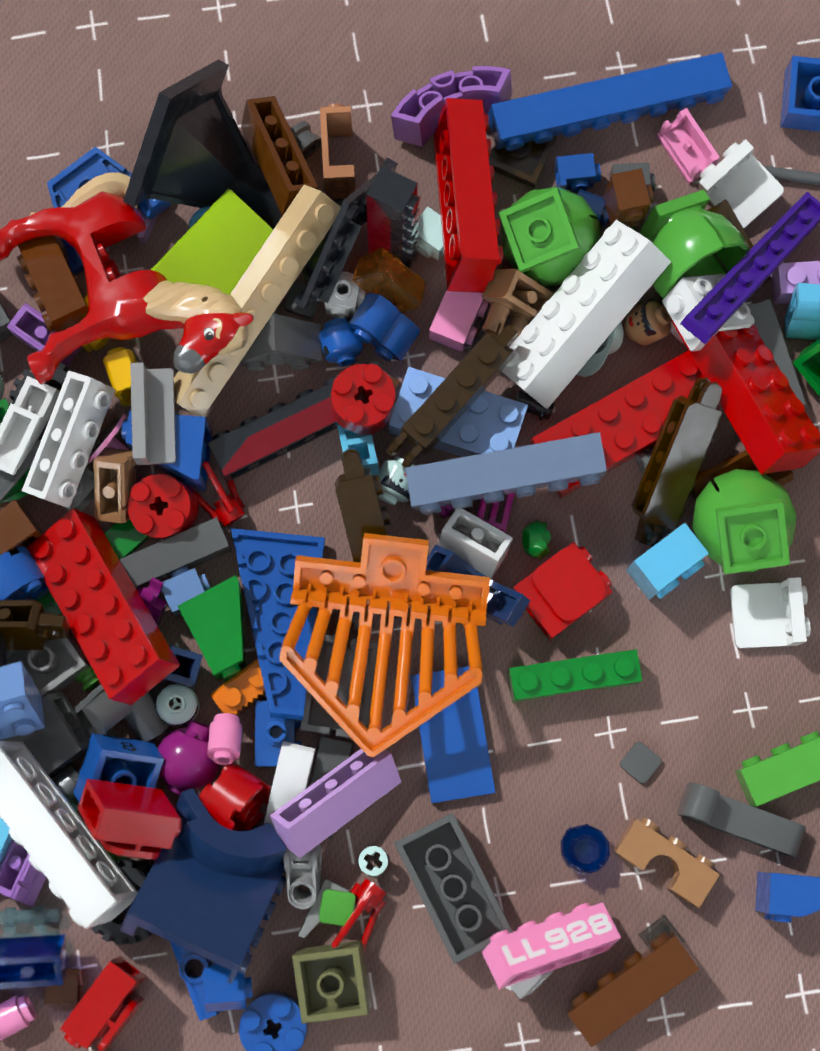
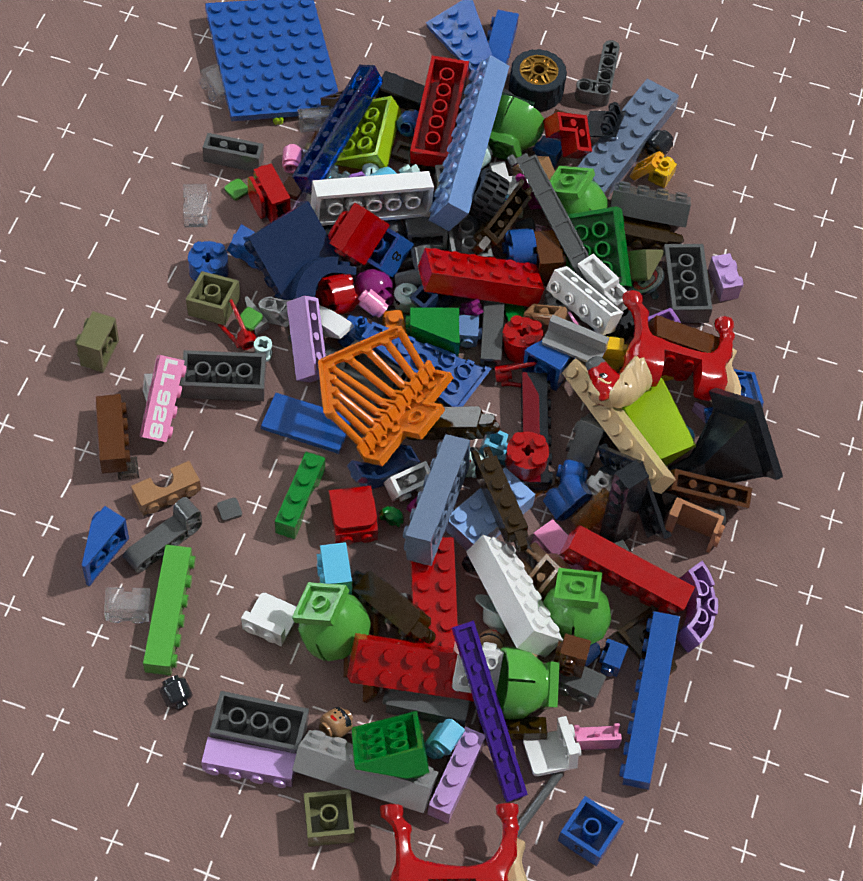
camera: 115 degrees right, 20 degrees down
clear blue hair [560,824,610,874] -> none

